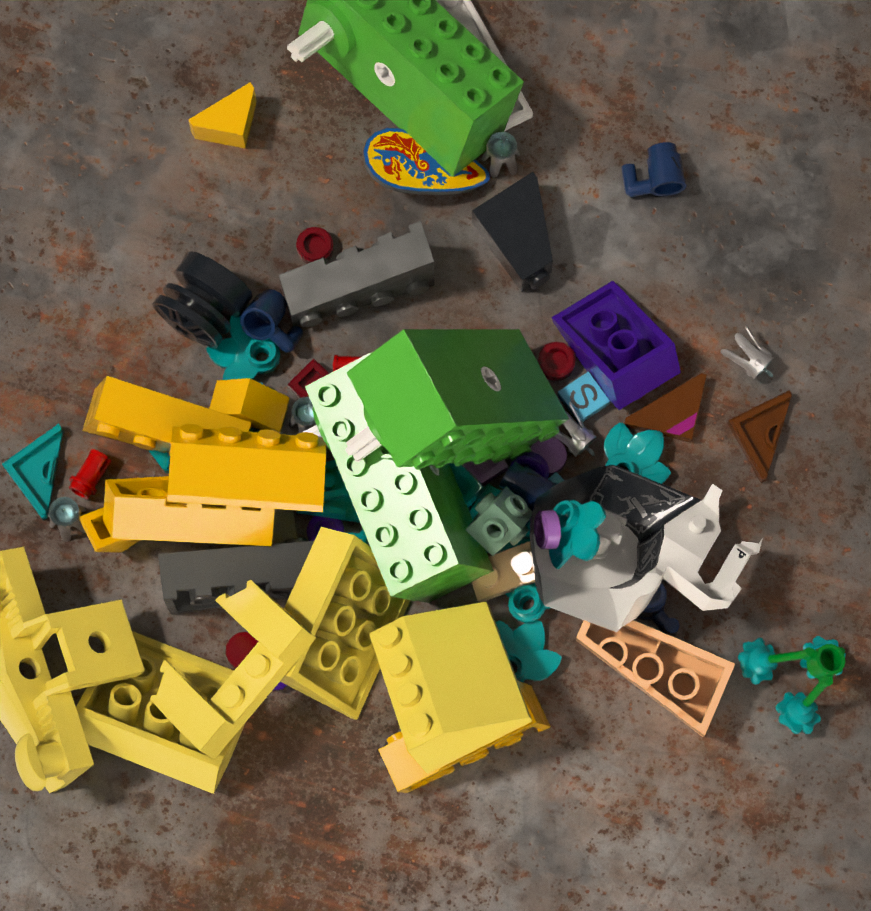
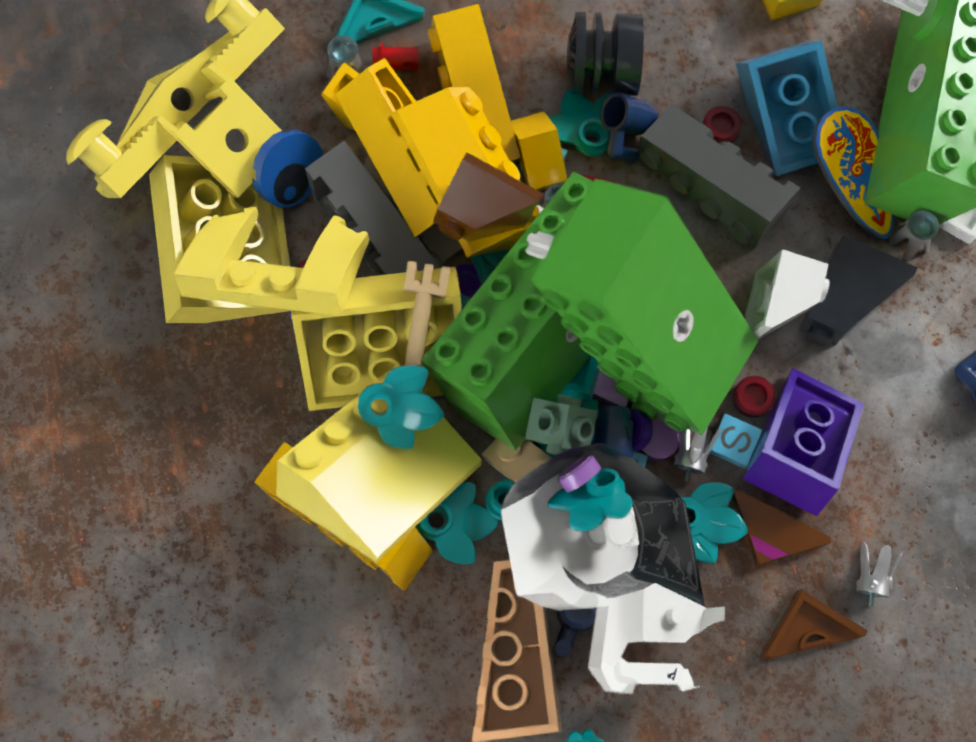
camera: 55 degrees right, 0 degrees up
none -> blue tile [252,129,323,208]
none -> teal plate [358,365,444,449]
none -> tan hinge [403,261,450,366]
none -> reddish brown slope [433,152,543,242]
none -> dark azure slope [735,40,838,176]
none -> white slope [745,249,830,339]

